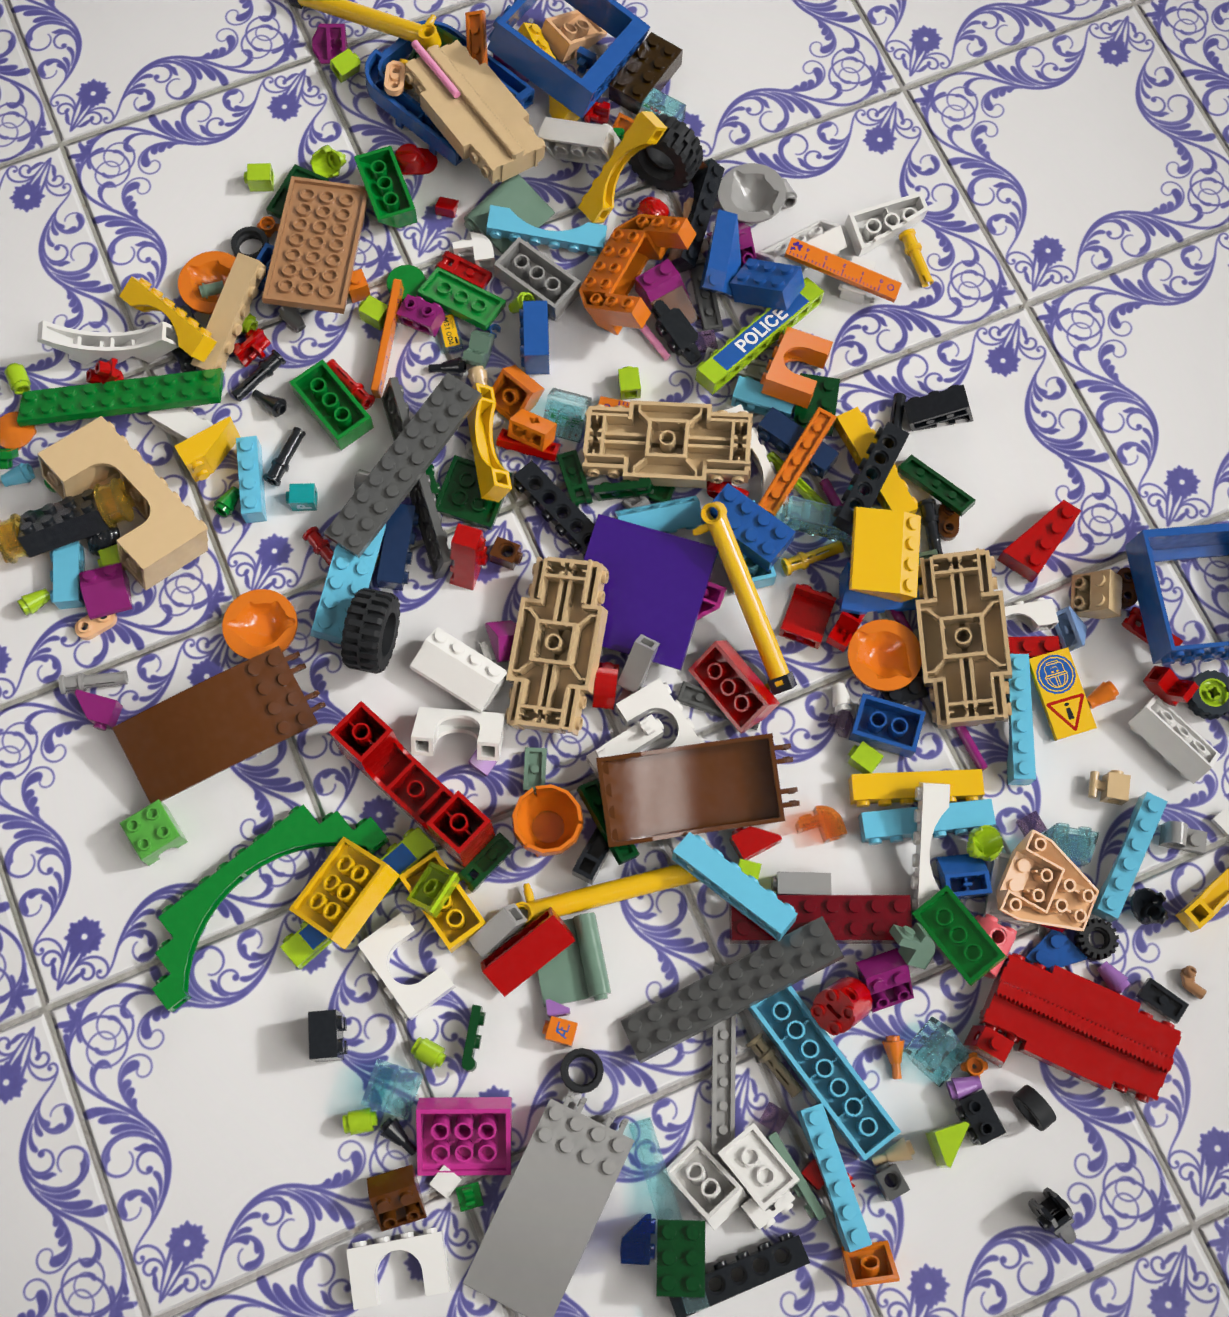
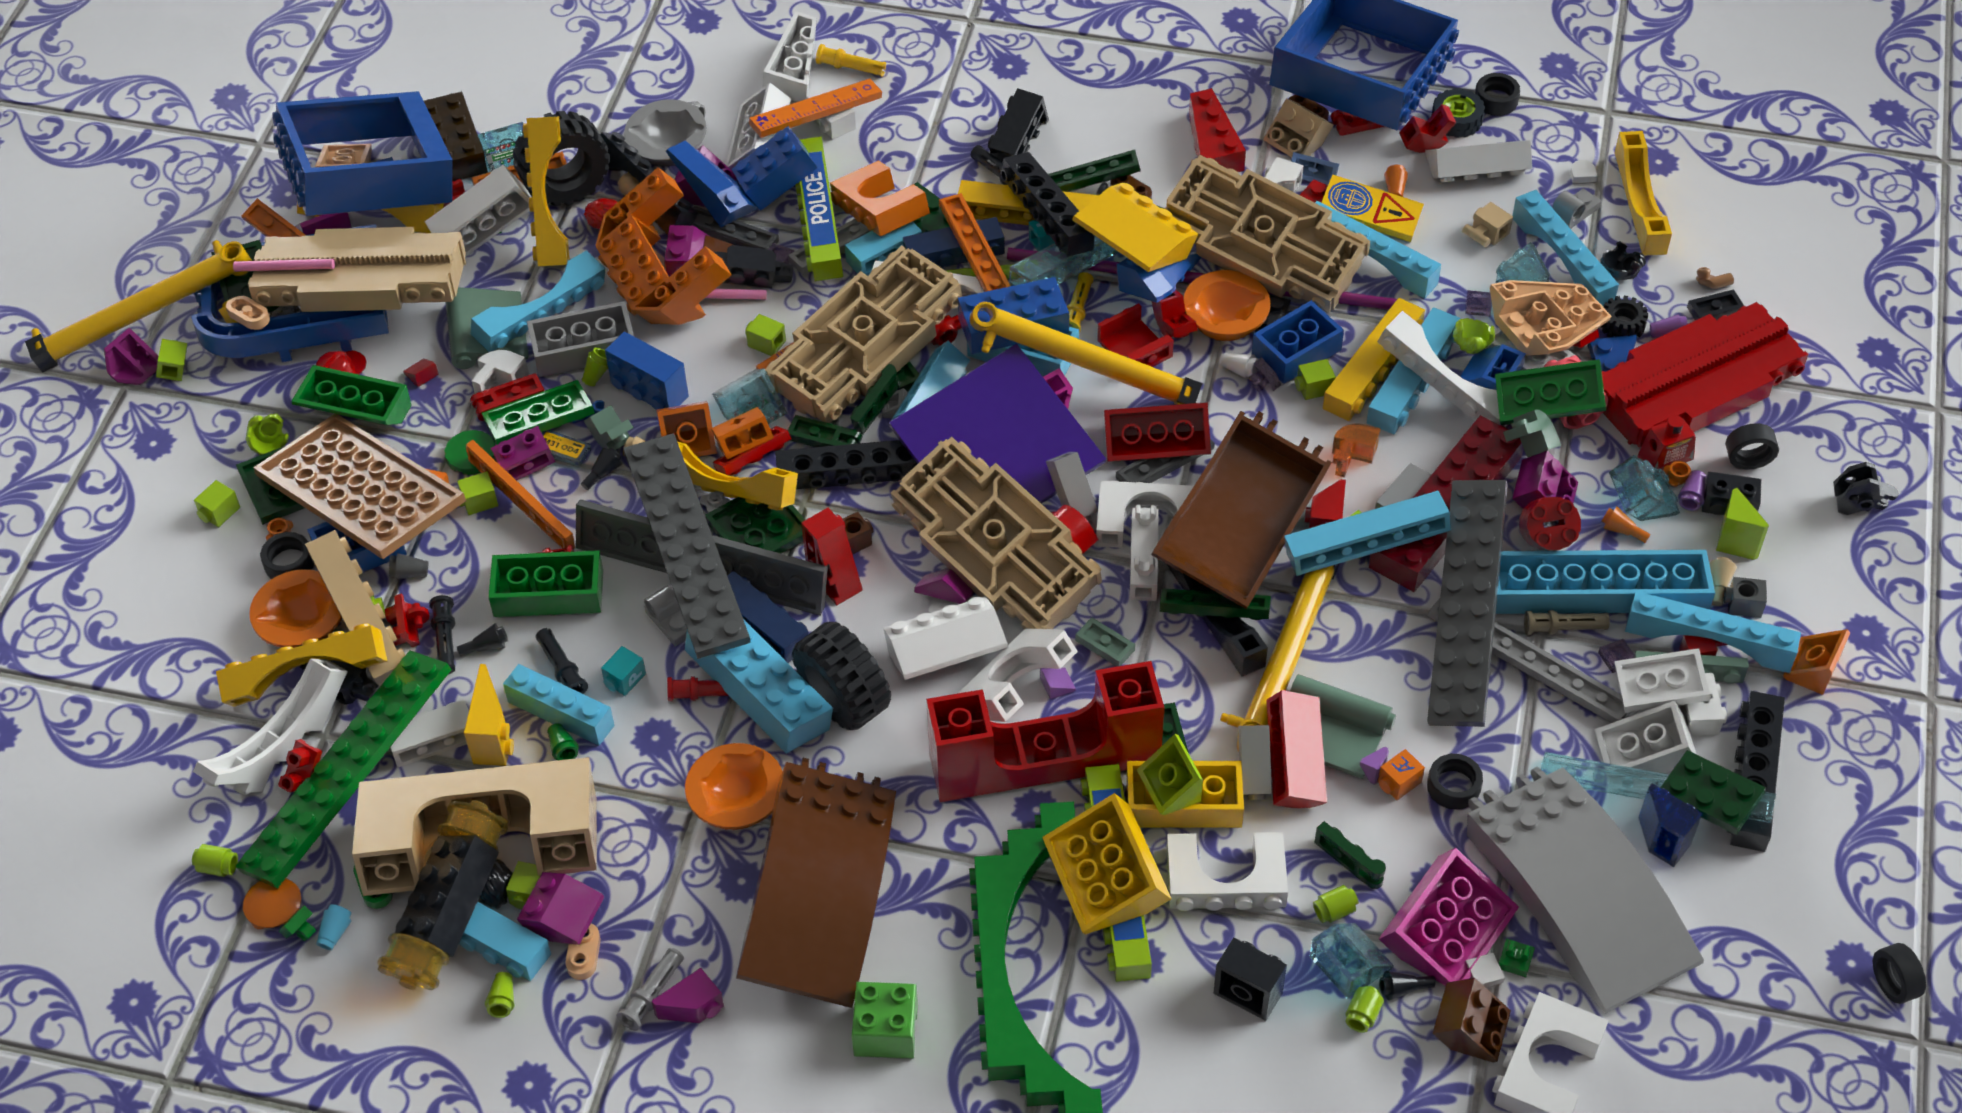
camera: 50 degrees left, 20 degrees down
sand green pin [199,280,224,299] -> none
orange plate [511,784,584,857] -> none

